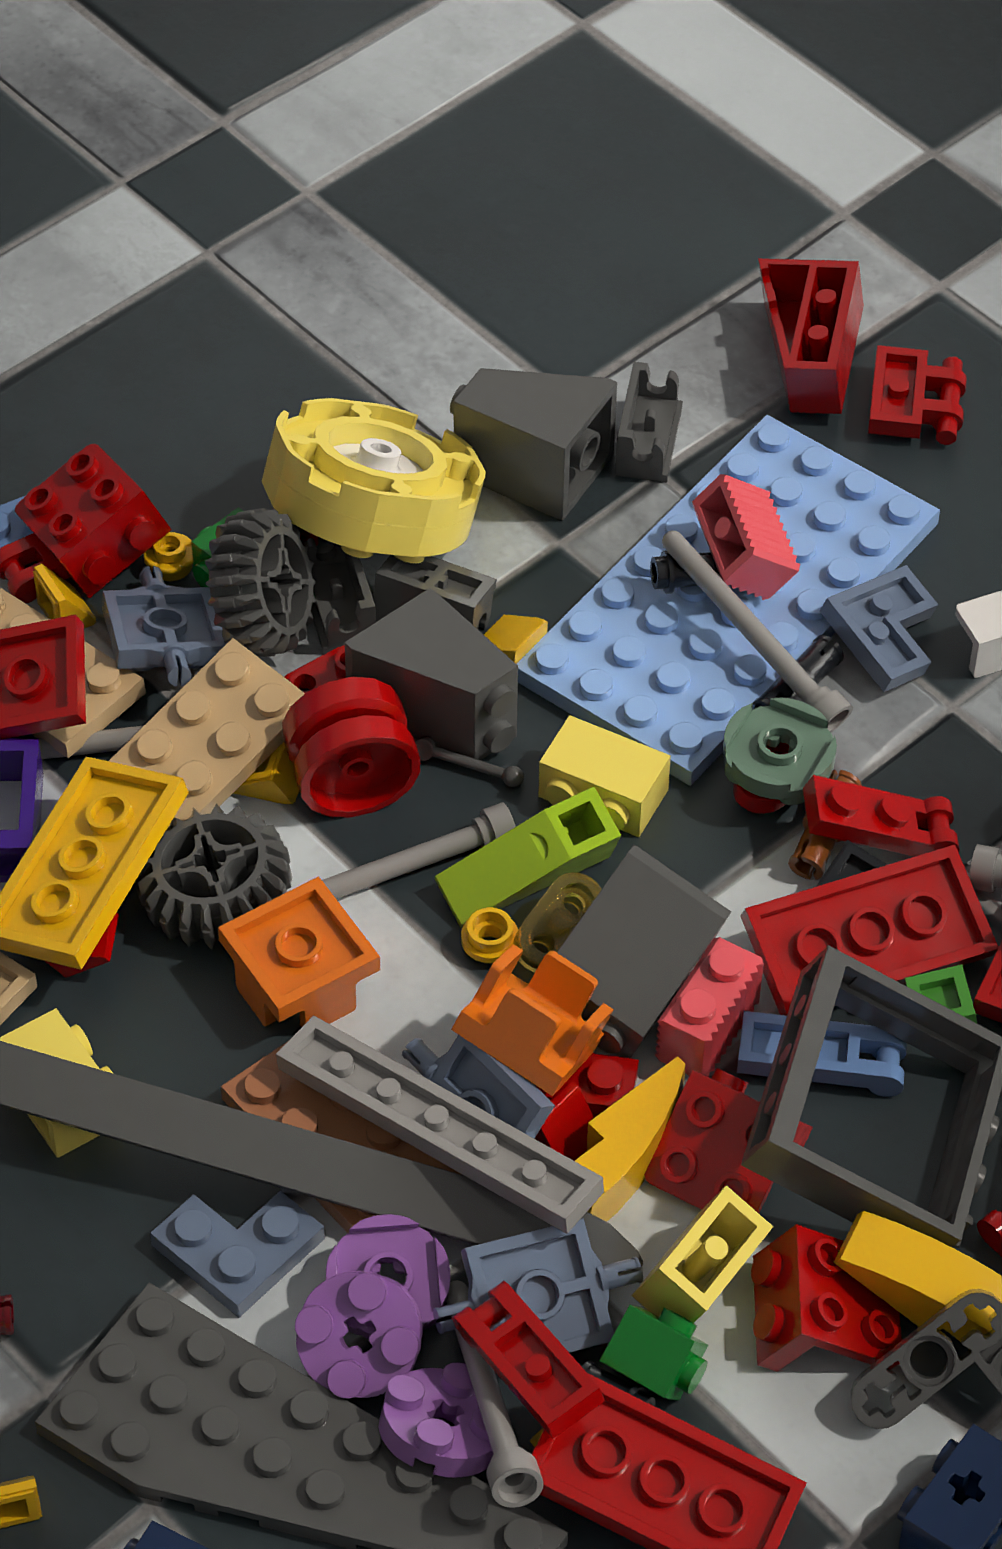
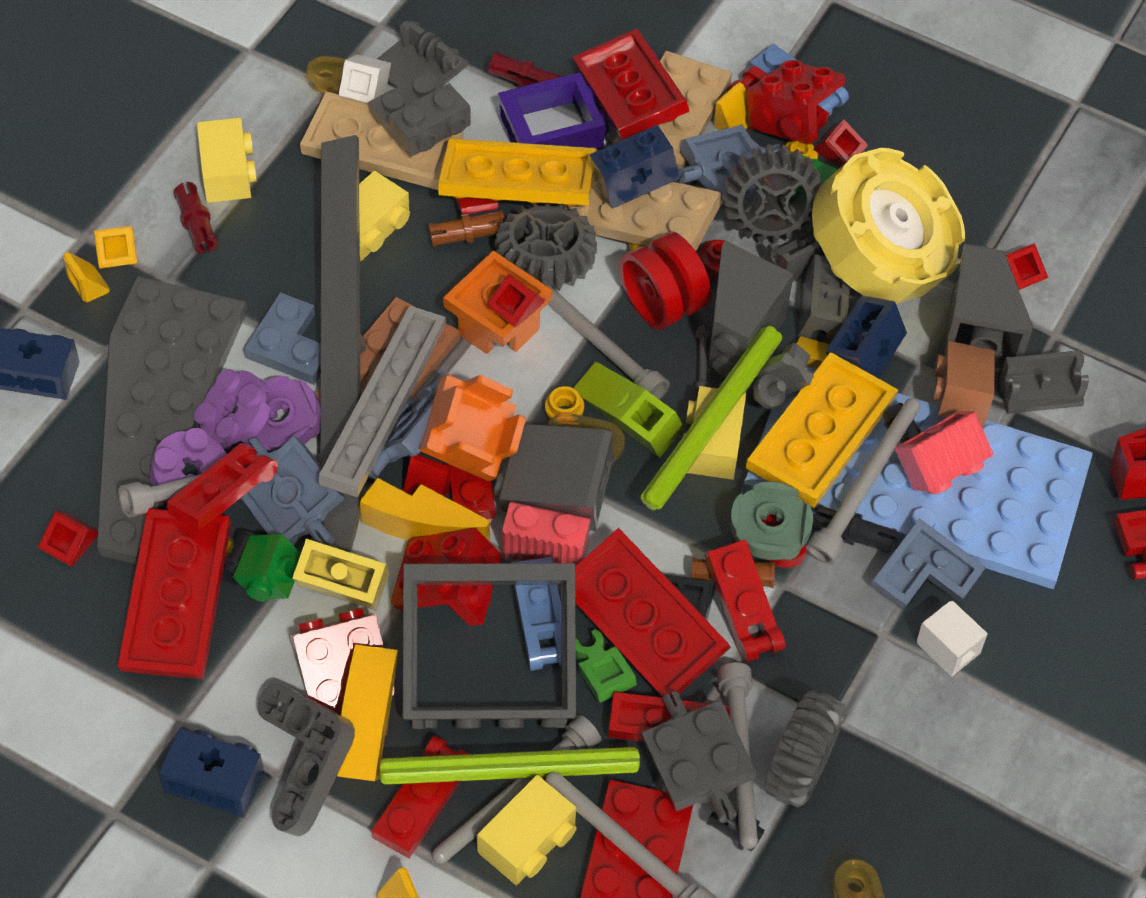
camera: 70 degrees right, 5 degrees up
none -> dark orange pin [428,210,504,247]
none -> red slope [486,273,545,327]
none -> dark blue brick [590,125,680,209]
none -> lime axle [641,325,782,511]
none -> yellow plate [746,352,898,508]
none -> dark grey hips [750,343,814,409]
none -> red slope [814,119,868,166]
none -> dark blue brick [825,295,907,378]
none -> nougat brick [932,341,995,426]
none -> red slope [1005,243,1049,290]

